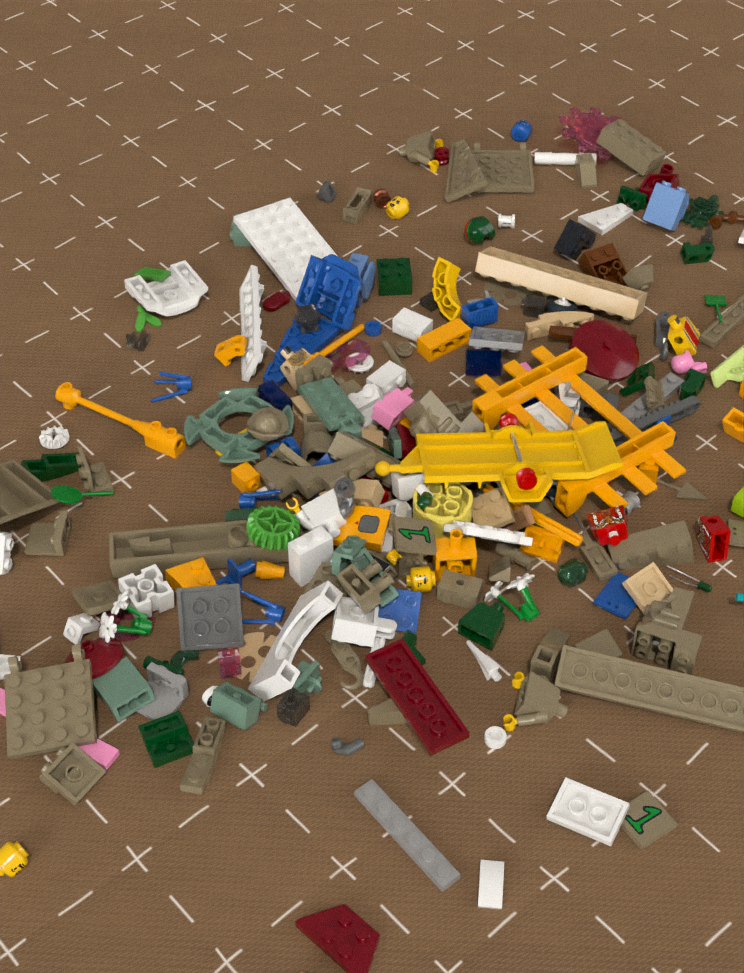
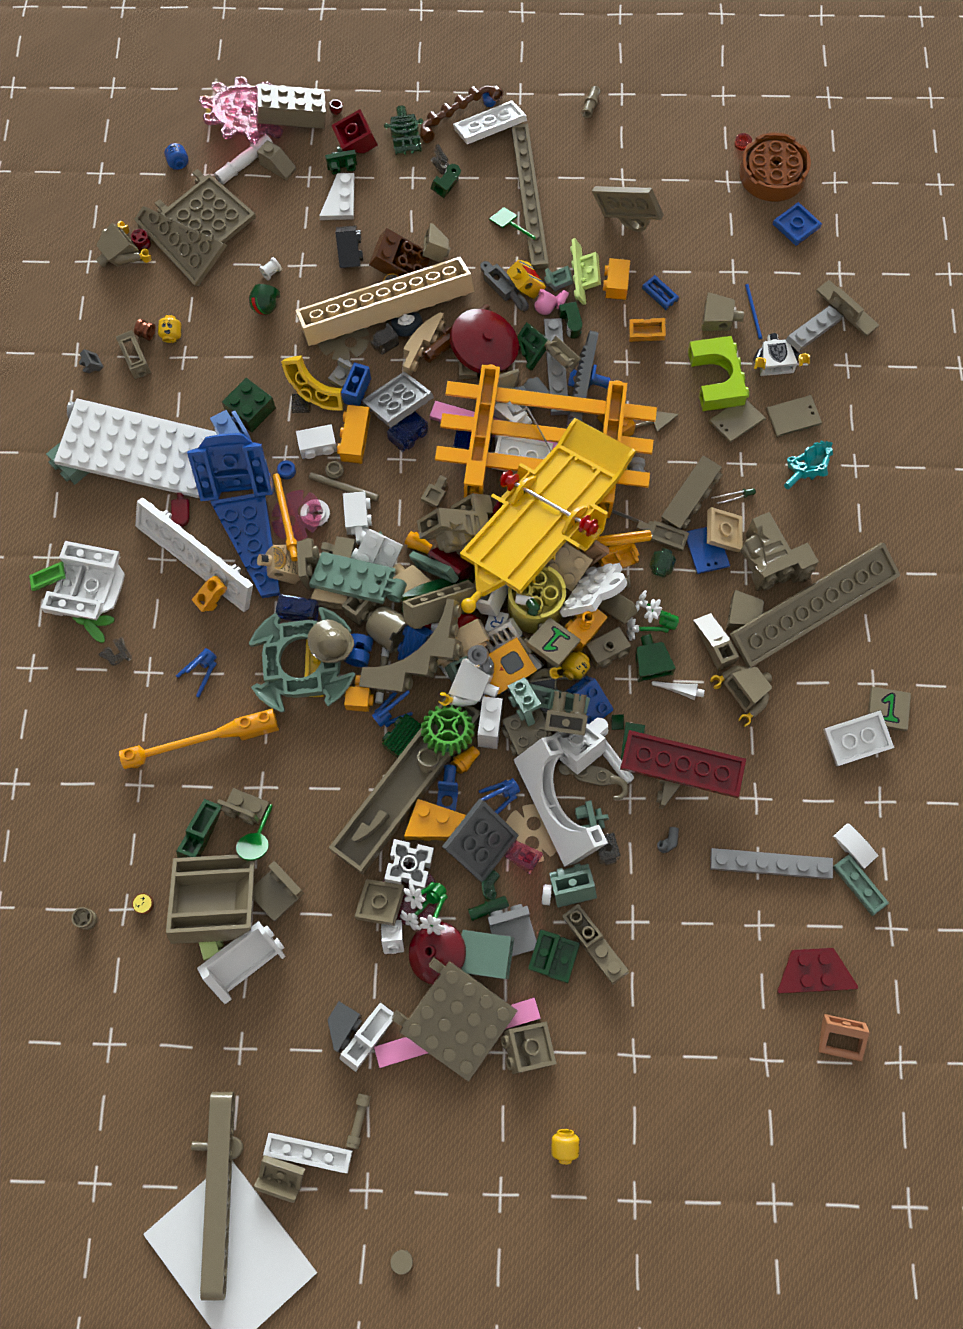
camera: 45 degrees left, 25 degrees up
white gear [39,425,70,449] -> none
dark tan tile [269,443,313,467] -> none
clear smoke brick [295,304,321,334] -> none
bright pink hinge [371,387,414,430] -> none
white tile [484,726,507,749] -> none
torso [586,505,628,546] -> none
medium blue brick [643,181,690,231] -> none
red torso [697,515,731,563] -> none
none -> sand green bracket [544,265,573,291]
none -> sand green tile [833,854,889,916]

